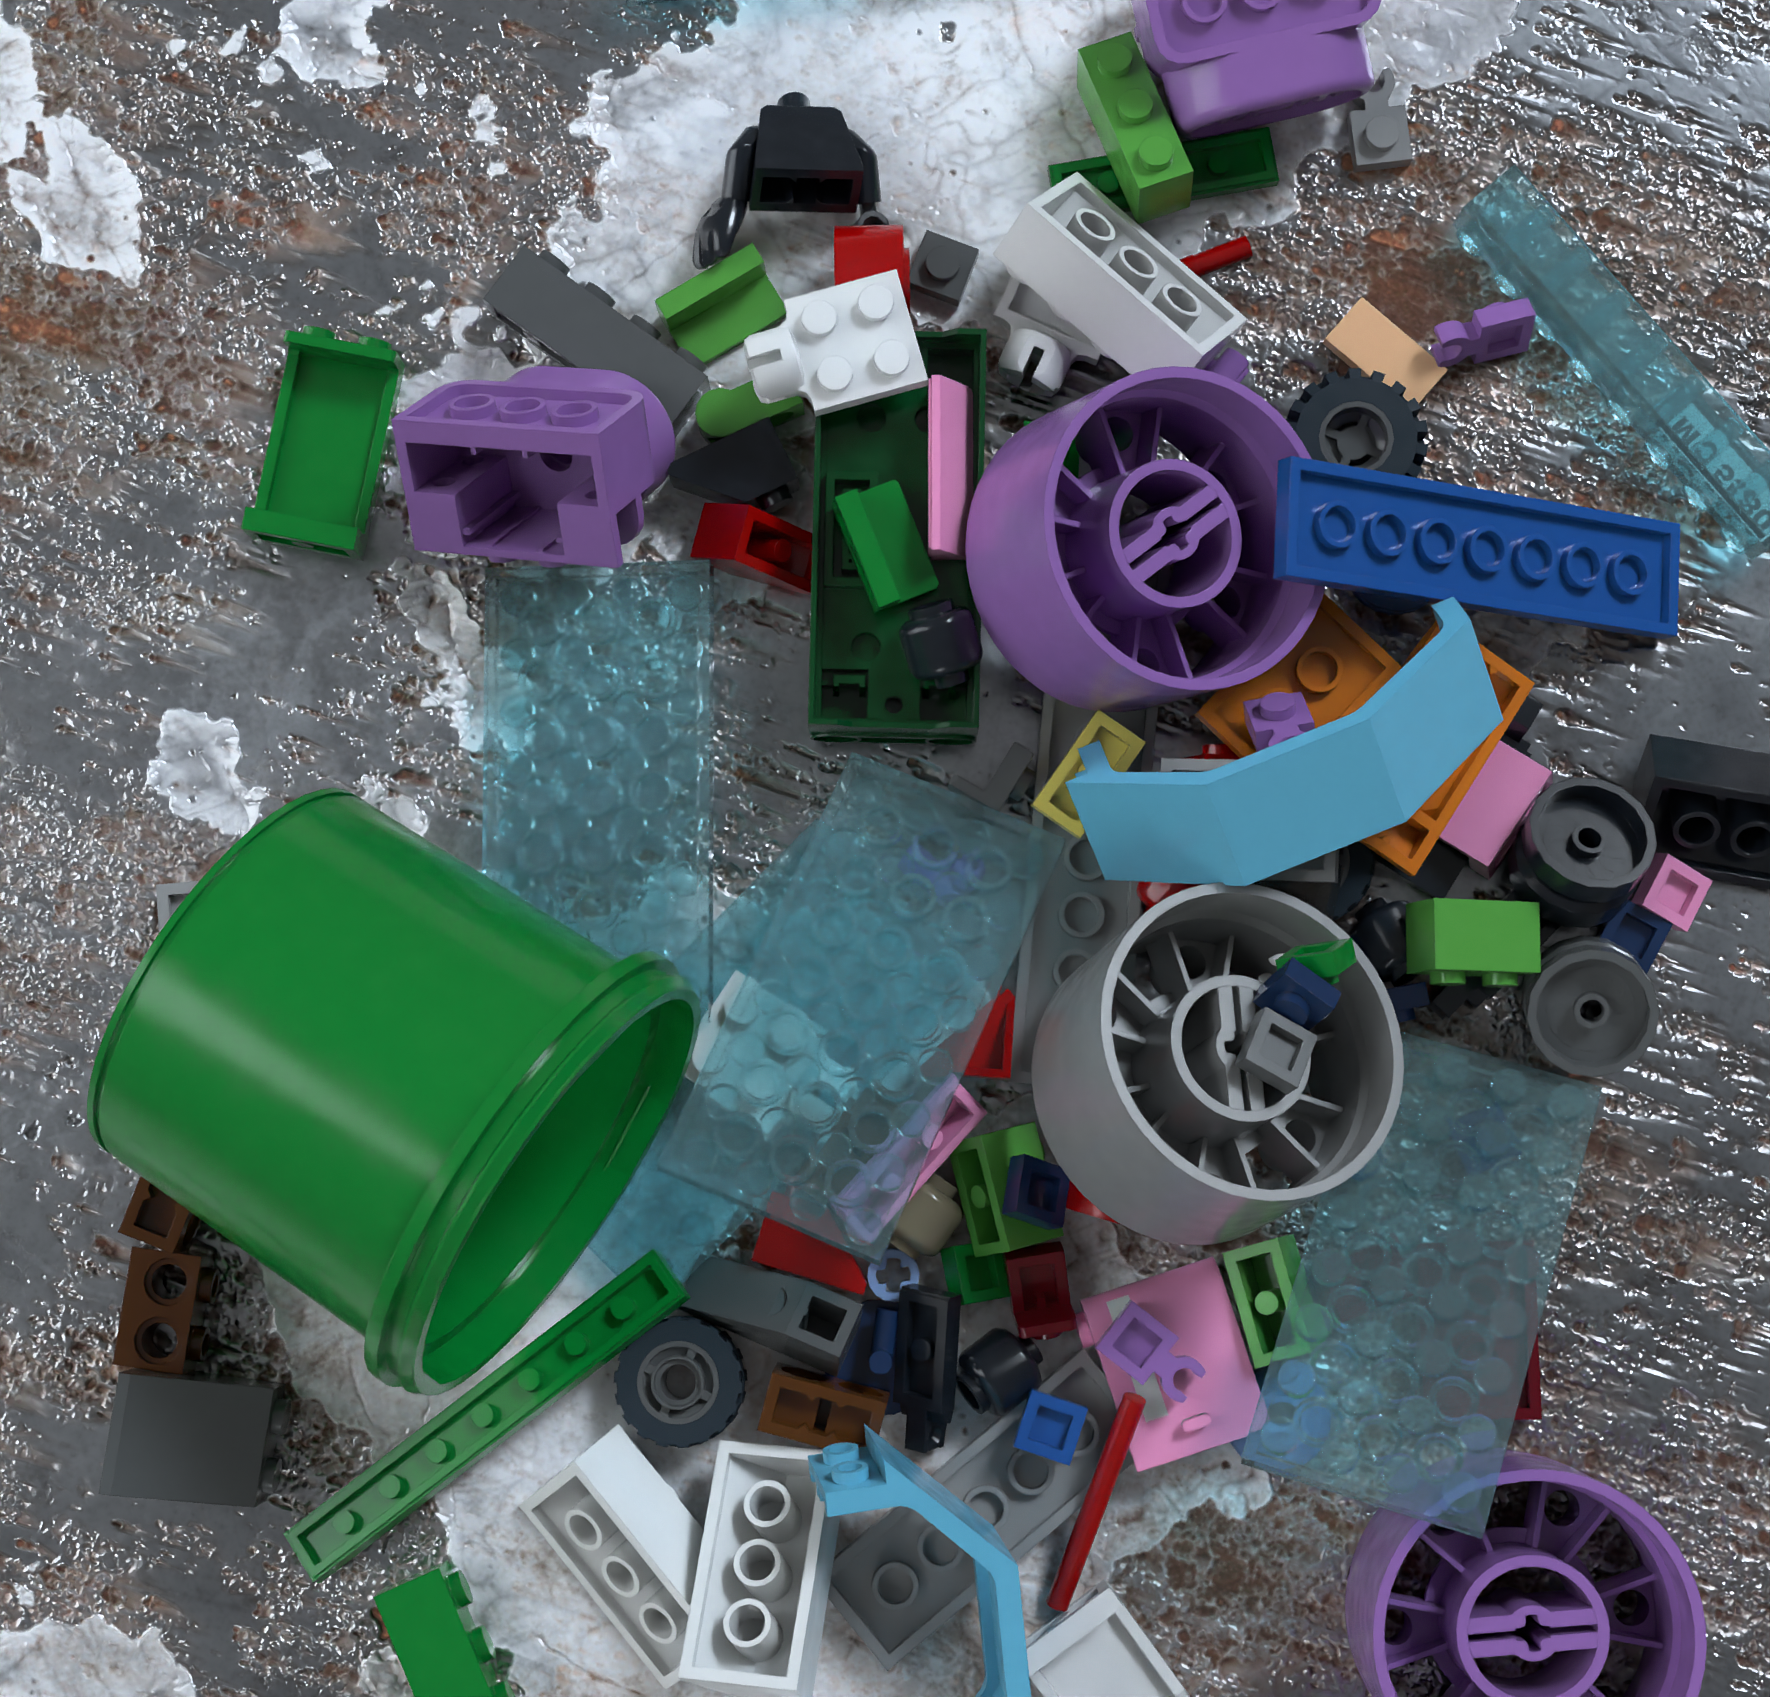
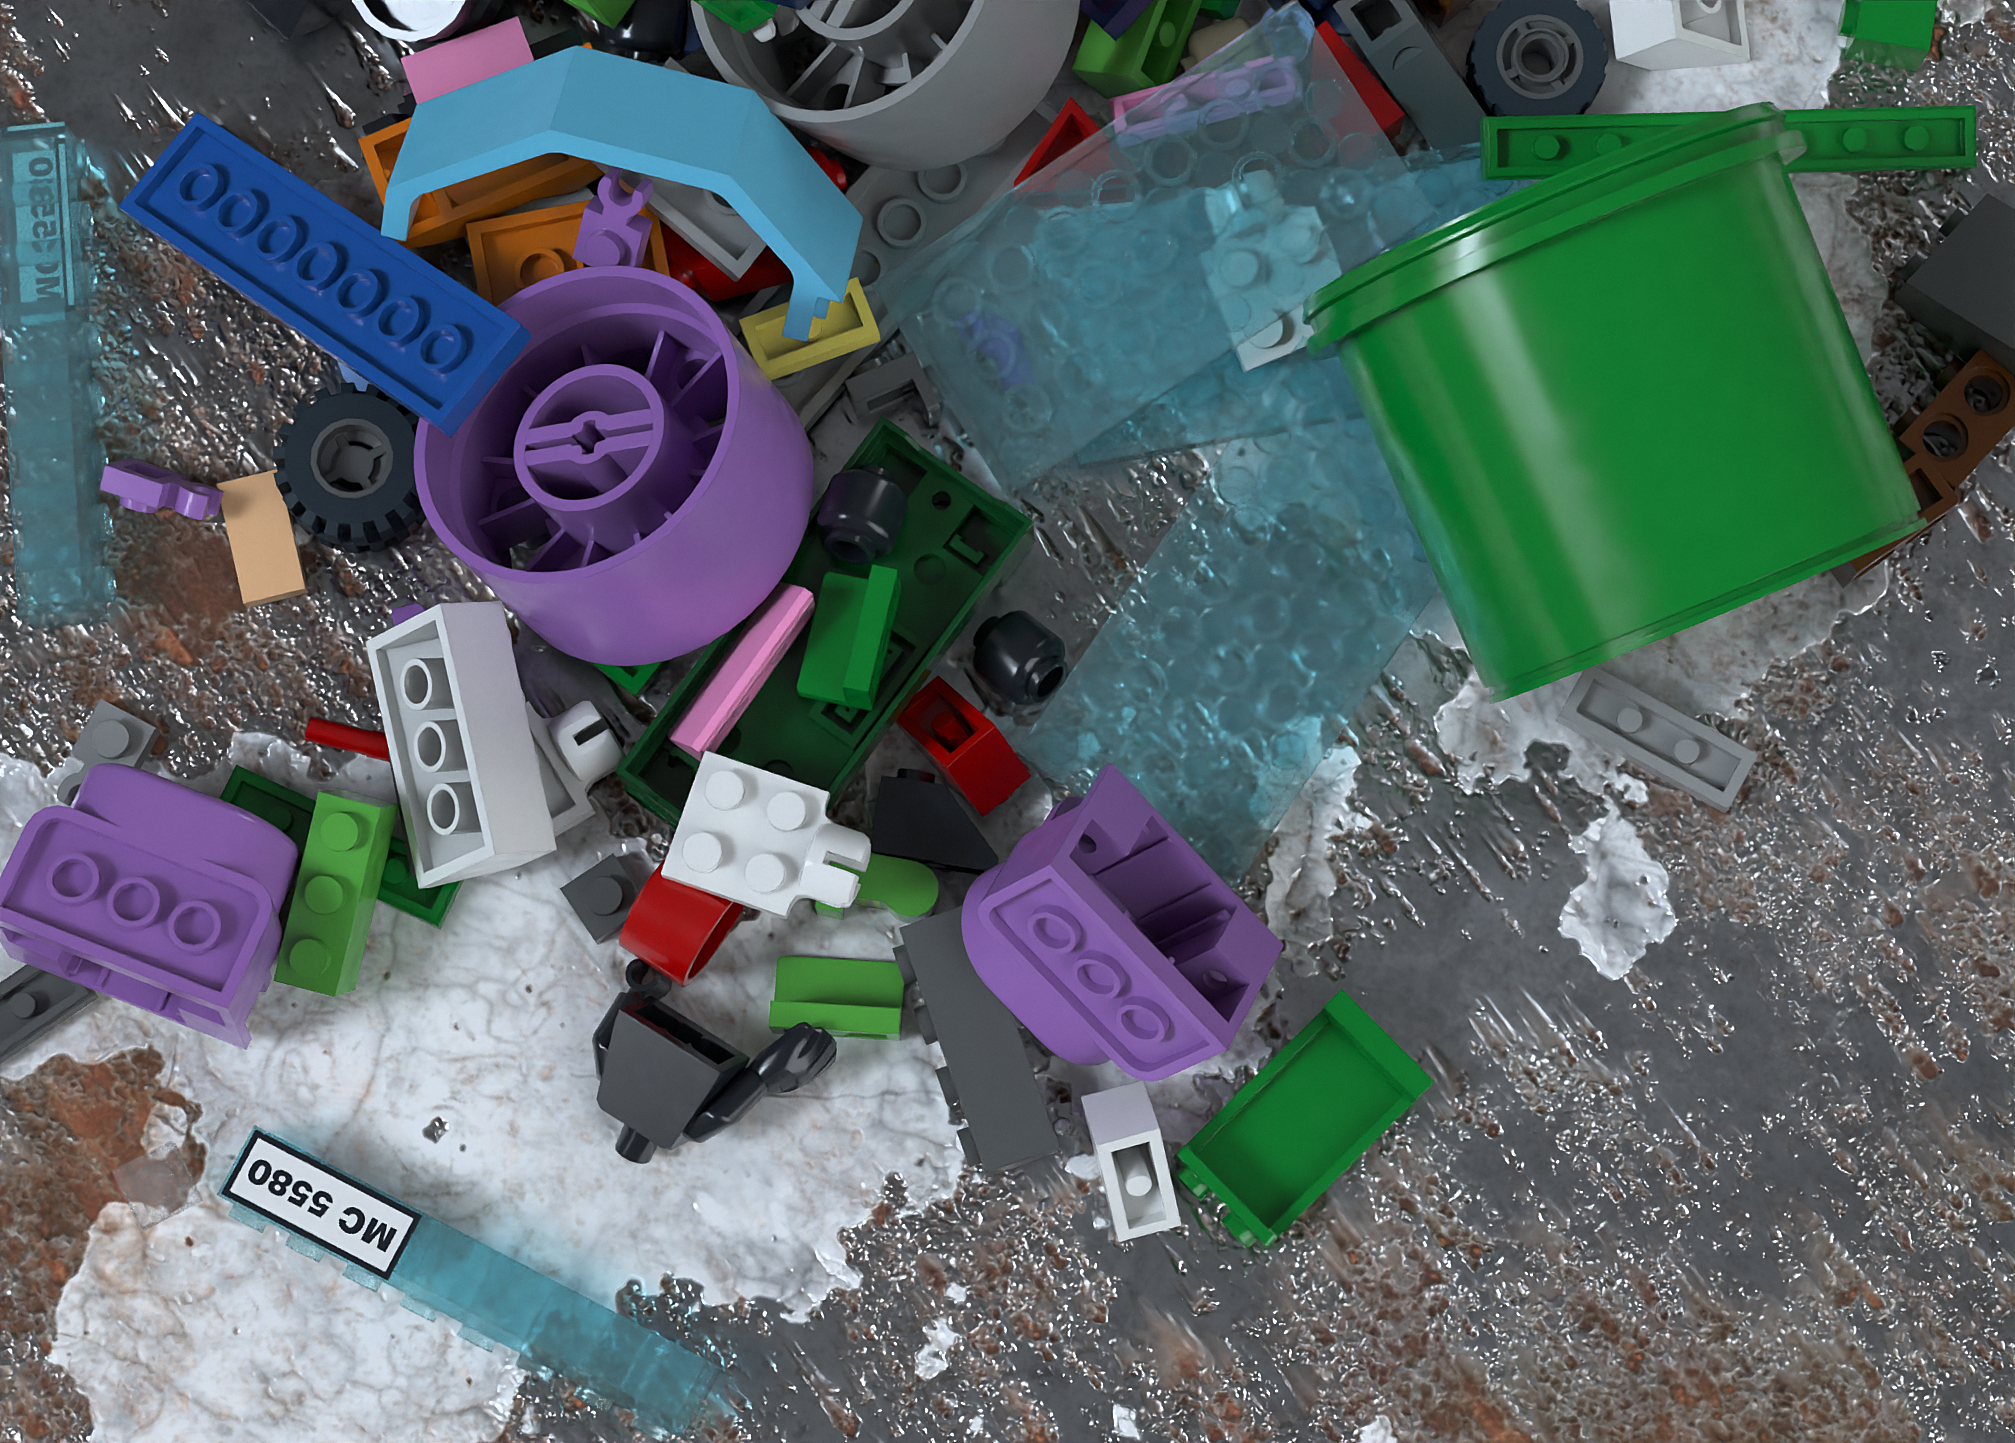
camera: 145 degrees left, 5 degrees down
none -> black head [972,610,1068,705]
none -> white slope [1081,1080,1181,1242]

